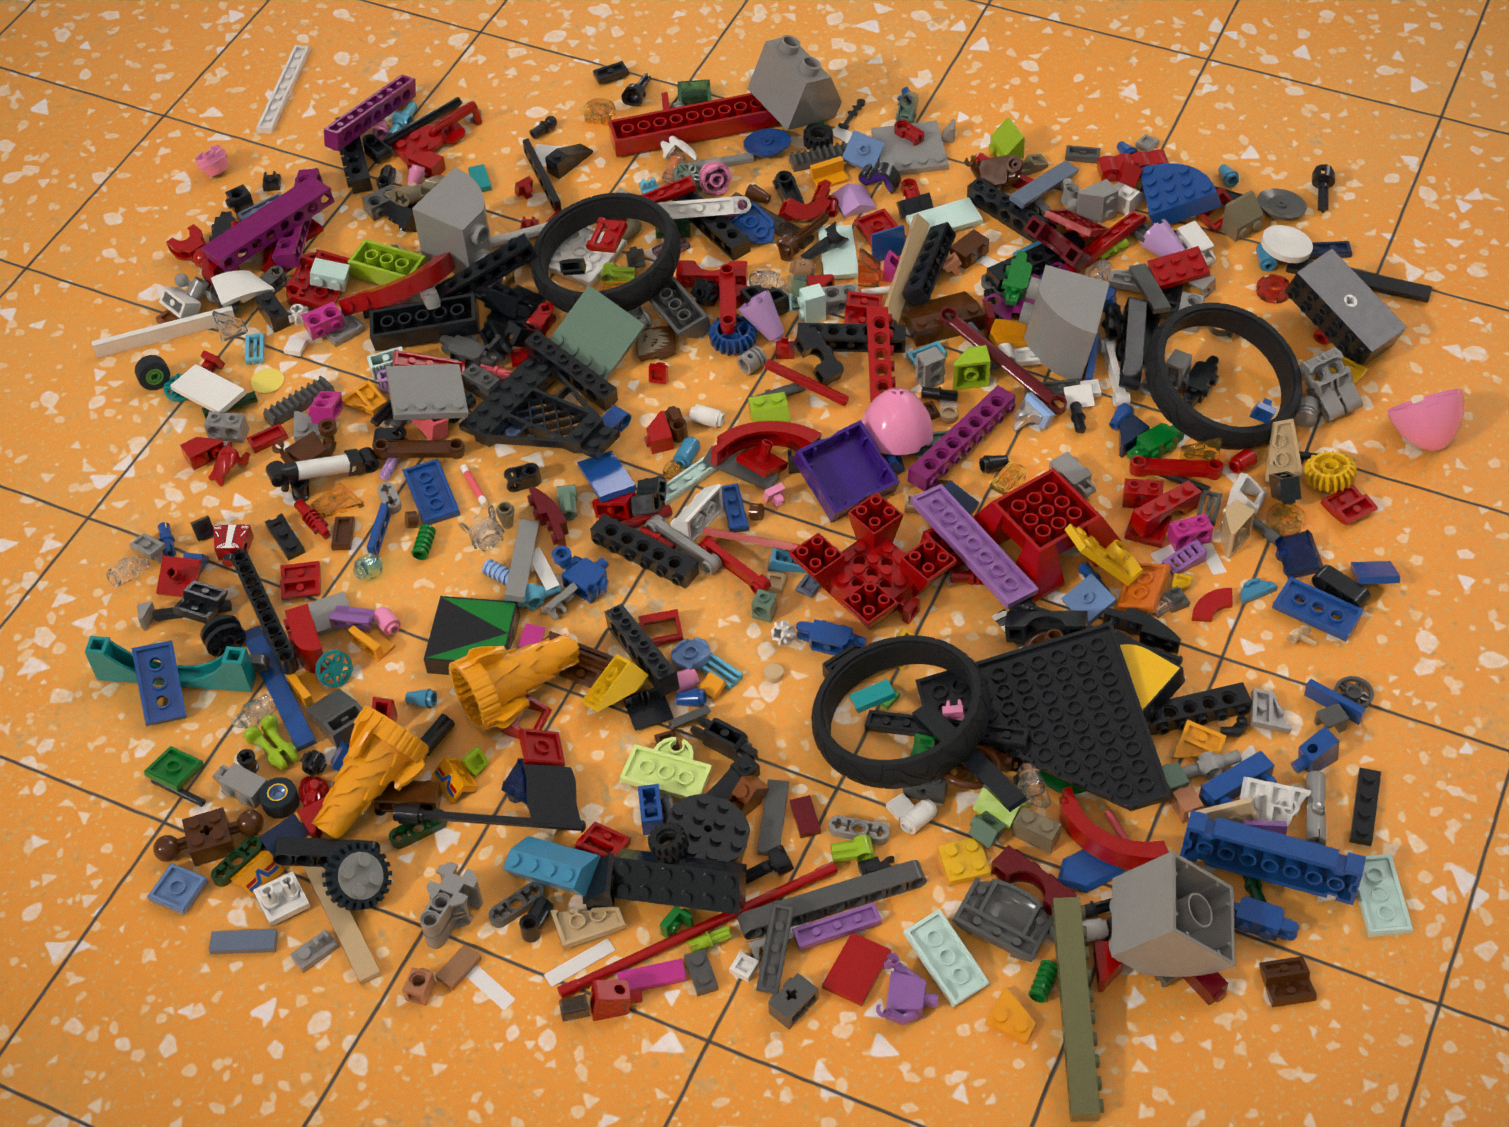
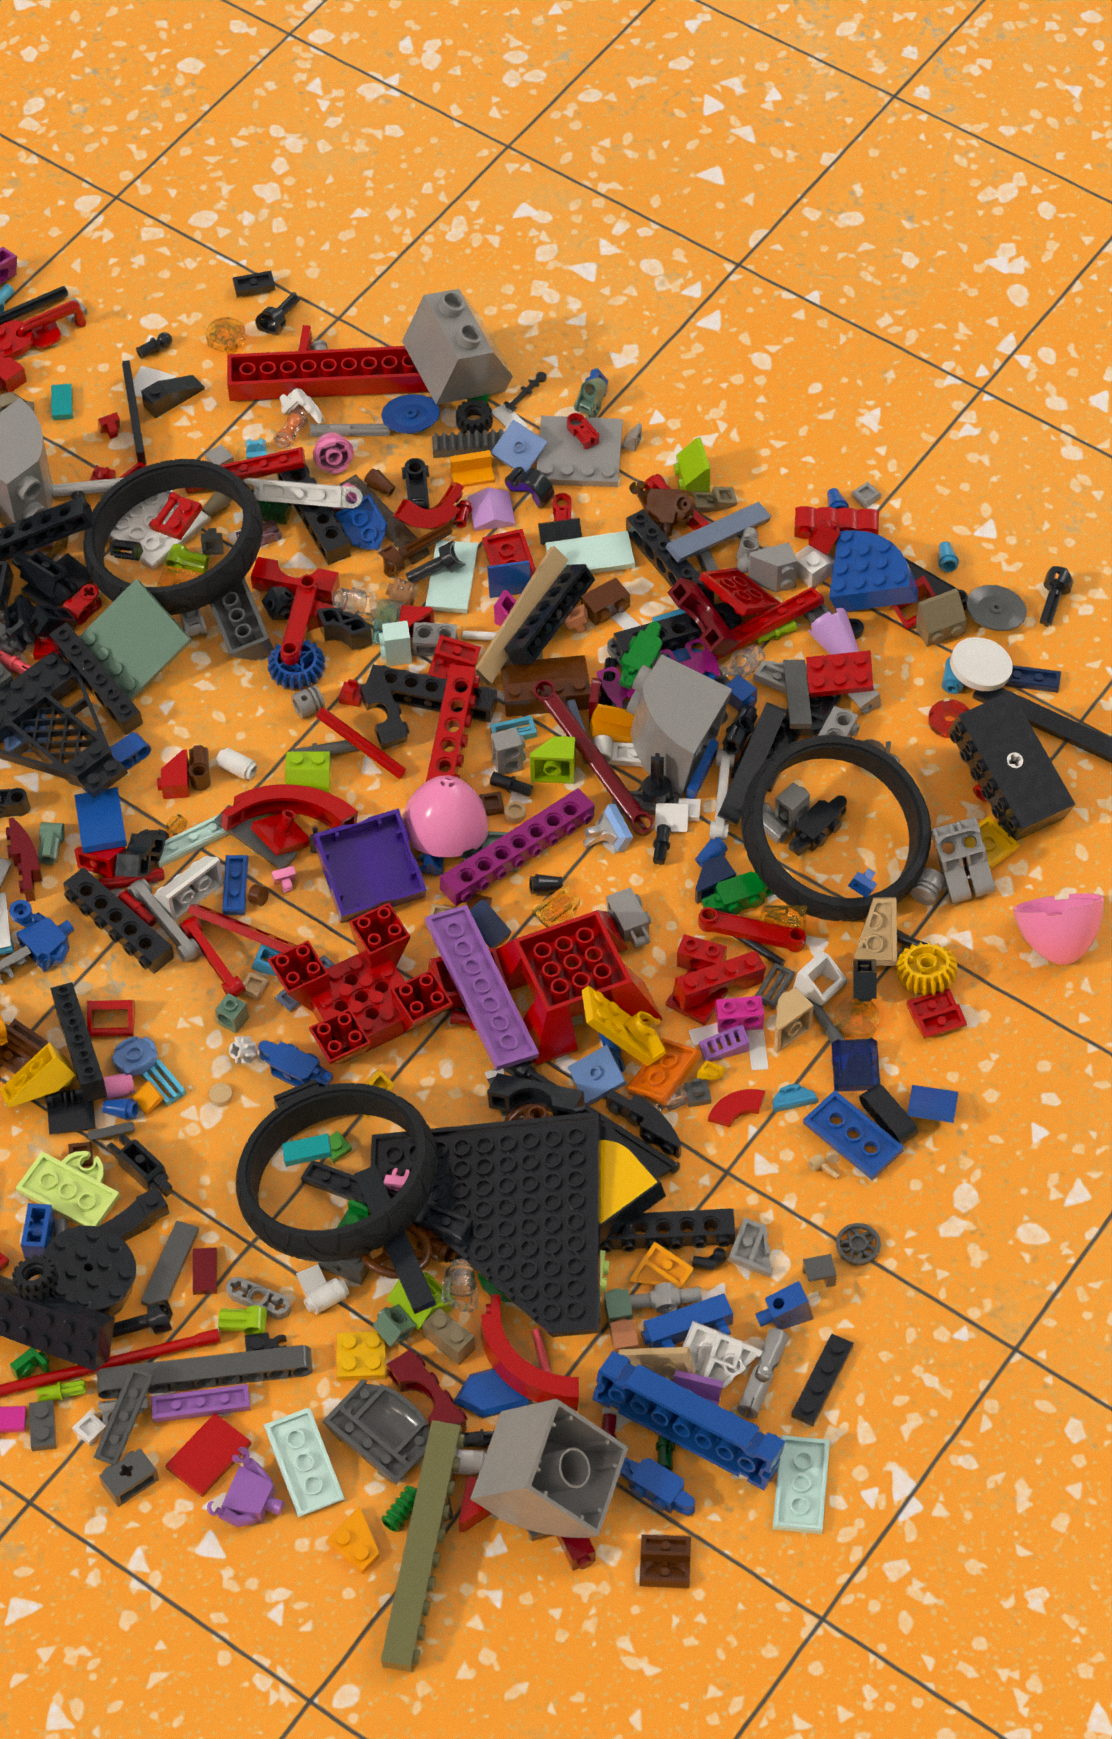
camera: 10 degrees right, 5 degrees up
slope [637,326,676,362] -> none
red tile [649,362,668,385] -> none
sand green wheel [673,163,700,190] -> none
dark azure head [673,437,700,469] -> none
clear green brick [677,79,711,106] -> none
dark orange slope [728,775,770,816] -> none
lavender cone [738,291,784,342] -> none
clear orange slope [858,249,884,288] -> none
red tile [897,596,920,624] -> none
dark grey tile [1065,145,1101,164] -> none
white brick [1176,221,1216,266] -> none
red brick [1228,448,1257,474] -> none
blue tile [1304,679,1366,725] -> none
none -> black piece [642,753,672,803]

